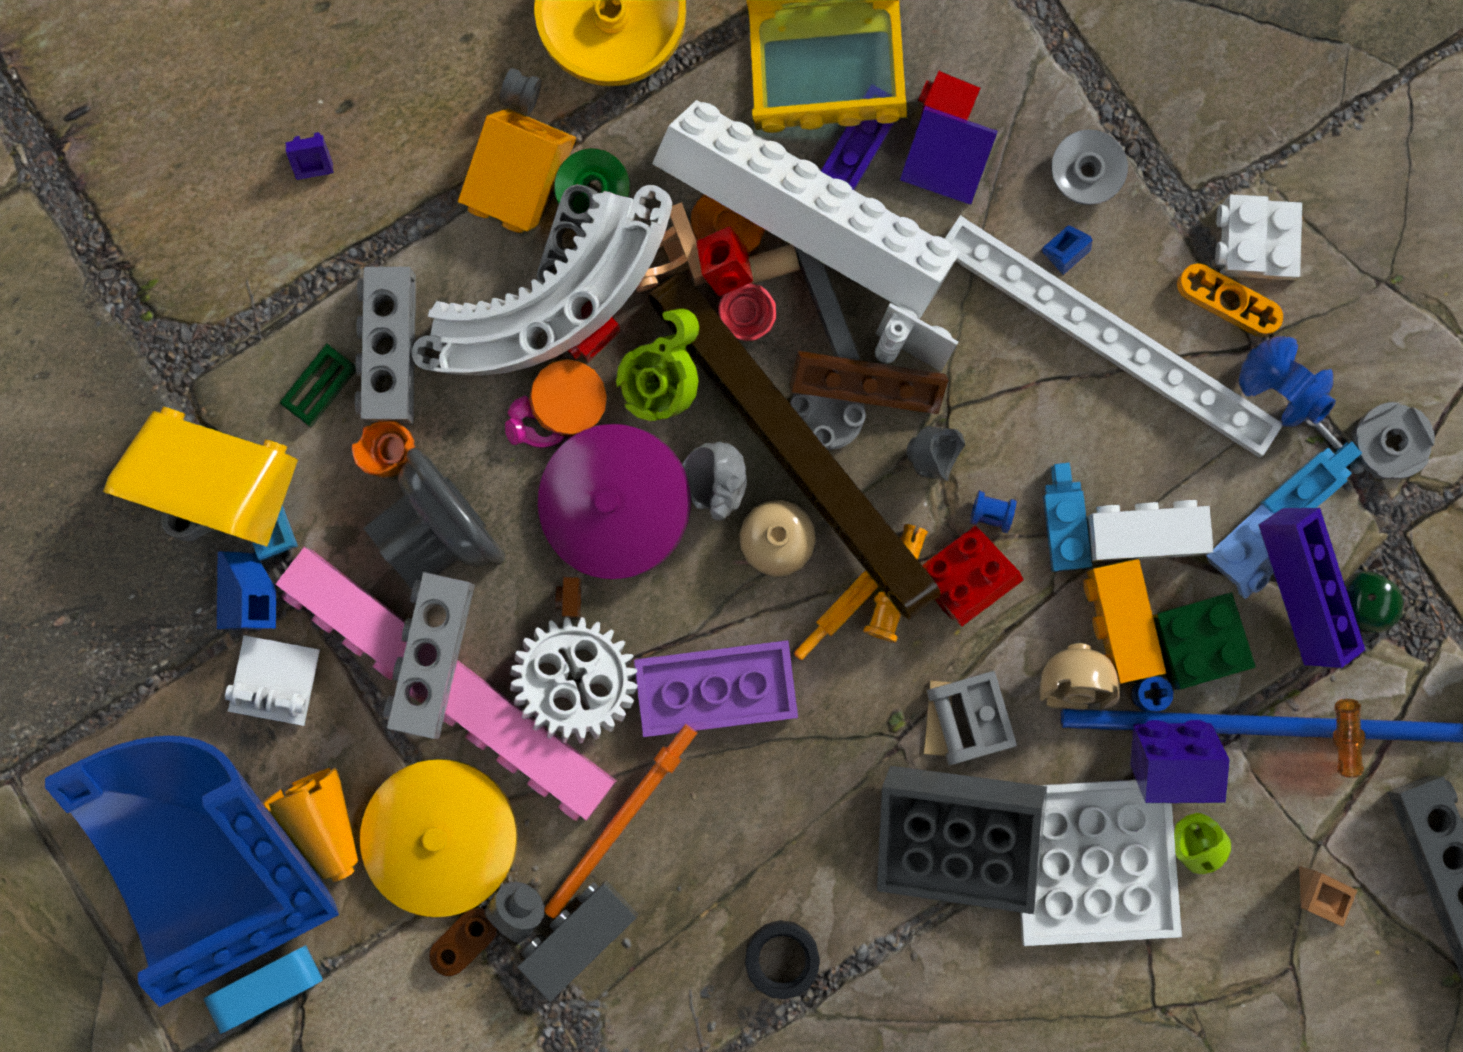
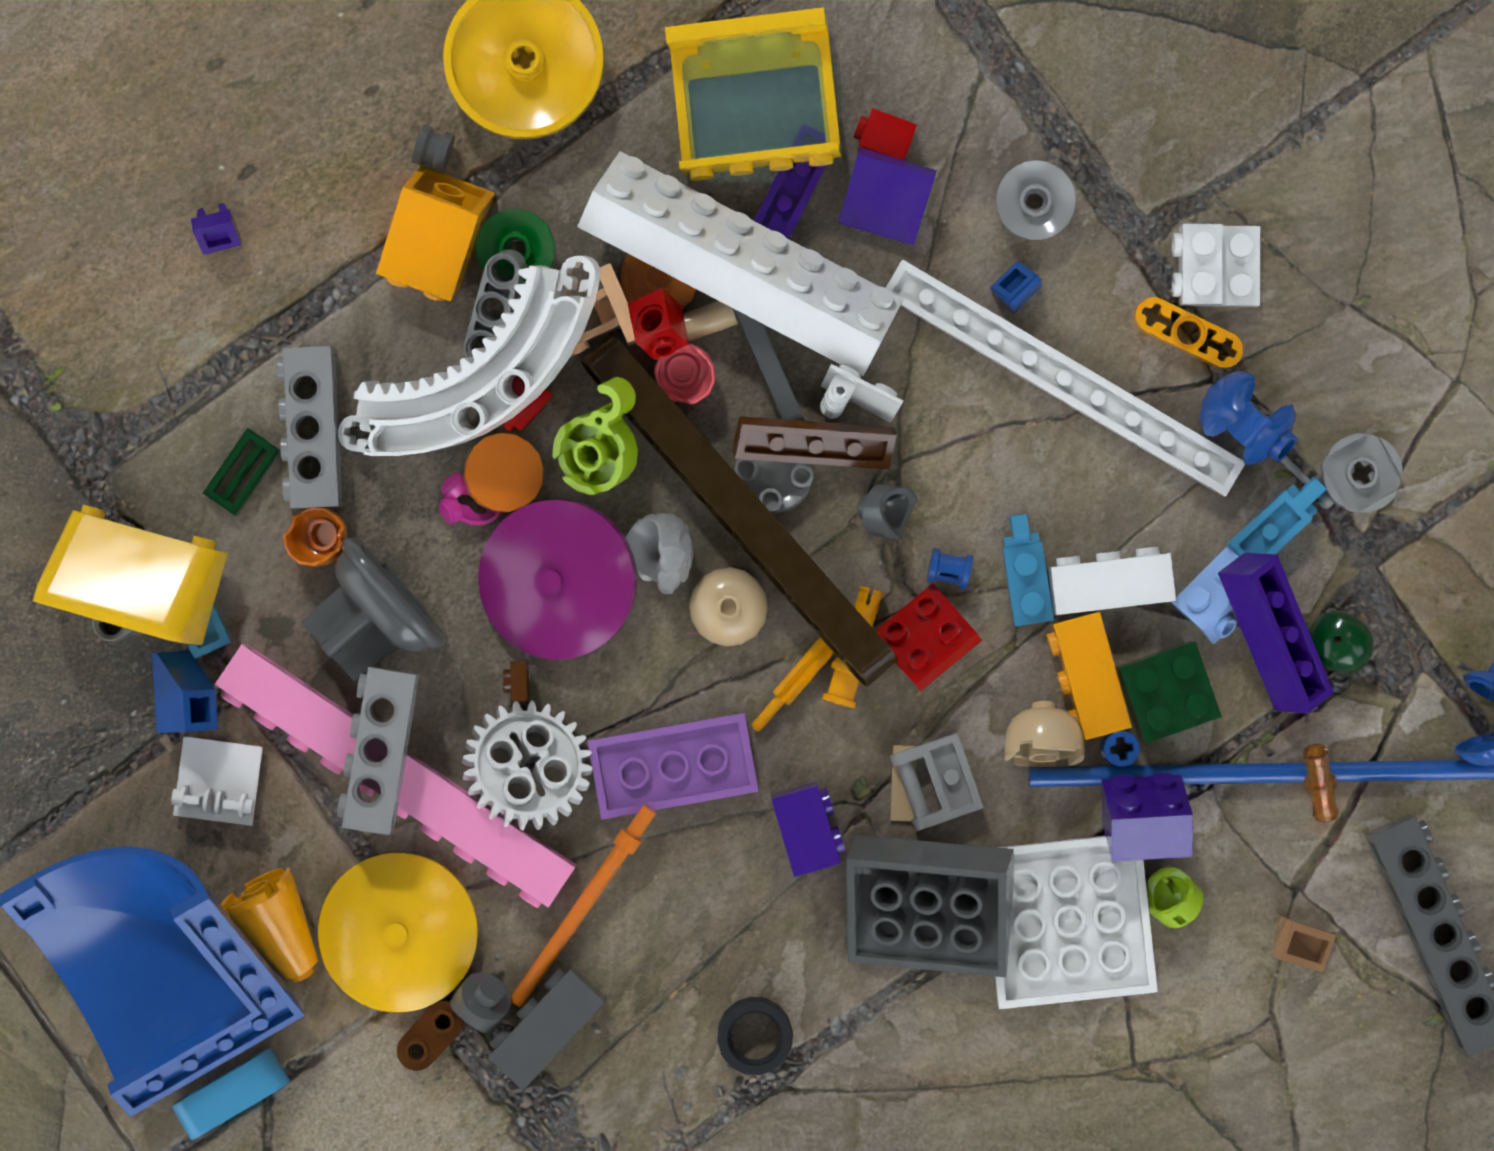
camera: 10 degrees left, 5 degrees up
none -> dark purple brick [771,781,846,877]

